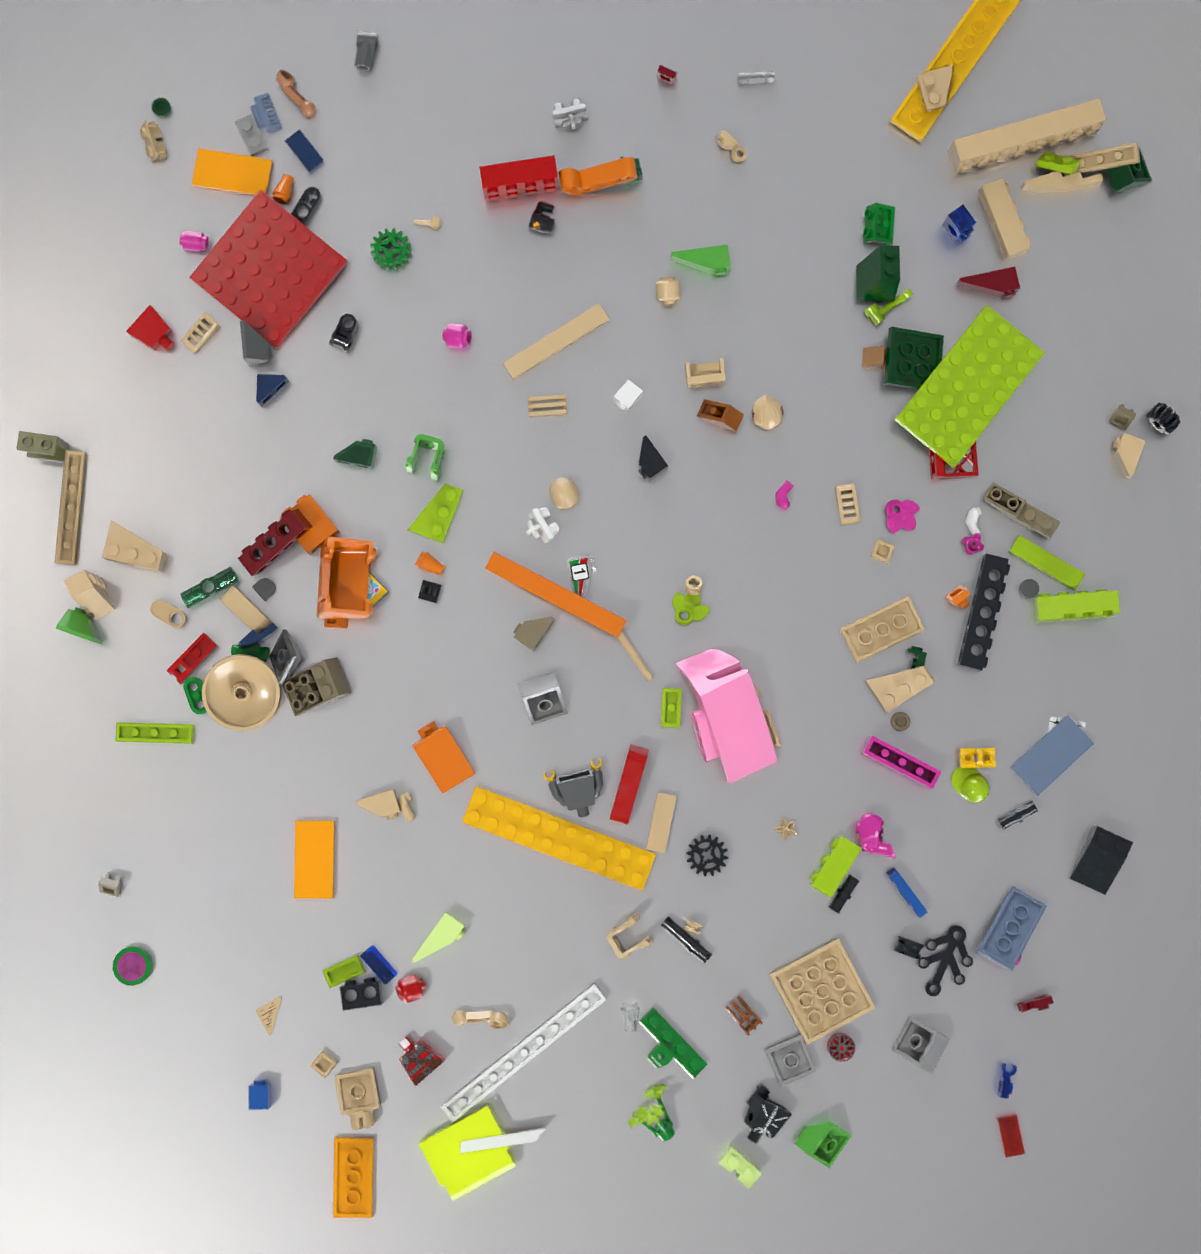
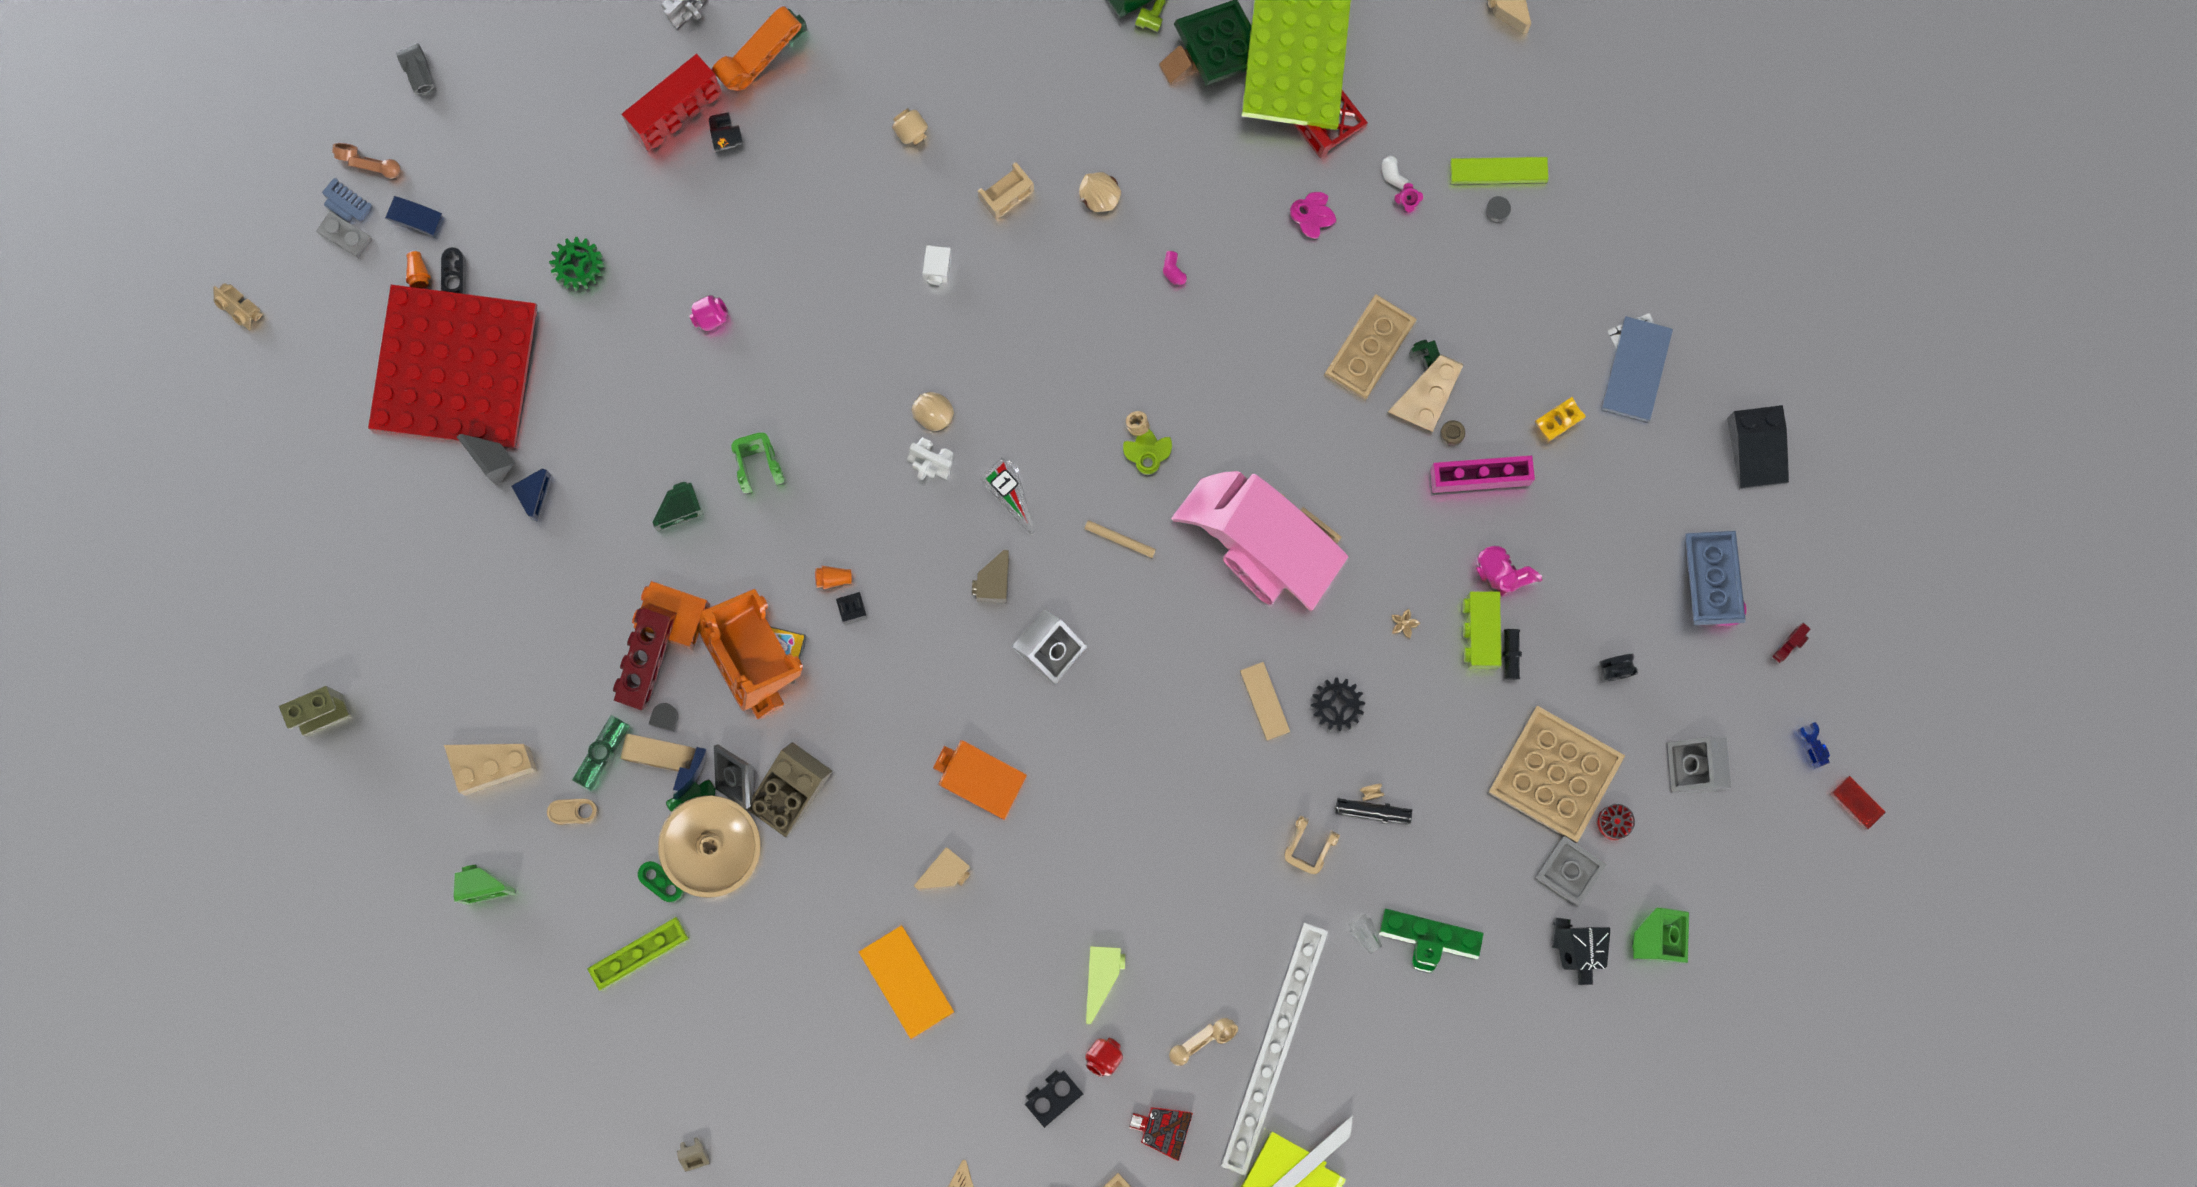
camera: 35 degrees left, 5 degrees down
tan tile [54,449,85,565] -> none
tan wedge [64,570,115,620] -> none
red torso [126,305,175,351] -> none
dark green tile [151,98,172,118] -> none
red plate [167,632,218,685] -> none
dark pink brick [179,230,209,252] -> none
tan slope [181,312,221,354] -> none
light orange tile [192,148,273,196] -> none
lime tile [322,955,366,989] -> none
black piece [329,314,359,352] -> none
clear blue slope [360,945,397,985] -> none
tan arm [398,792,415,822] -> none
lime wing [407,483,463,544] -> none
tan hand [414,216,442,230] -> none
yellow plate [462,786,656,891] -> none
orange tile [485,552,627,638] -> none
tan tile [503,304,609,380] -> none
tan tile [528,394,567,417] -> none
dark grey torso [543,759,603,817] -> none
red beam [609,744,649,825] -> none
plant [628,1084,675,1141] -> none
black slope [638,435,668,482] -> none
lime plate [661,688,682,728] -> none
bright green slope [671,244,731,276] -> none
dark orange slope [697,399,744,432] -> none
yellowish green brick [718,1144,762,1189] -> none
dark orange arm [725,995,763,1036] -> none
tan slope [834,483,860,525] -> none
tan tile [870,539,895,564] -> none
blue beam [886,867,928,918] -> none
black plant [917,925,973,996] -> none
orange tile [945,586,971,609] -> none
lime cap [951,766,990,803] -> none
black brick [957,553,1010,672] -> none
dark tan slope [983,483,1060,539] -> none
black pin [998,801,1038,830] -> none
lime wedge [1033,589,1120,622] -> none

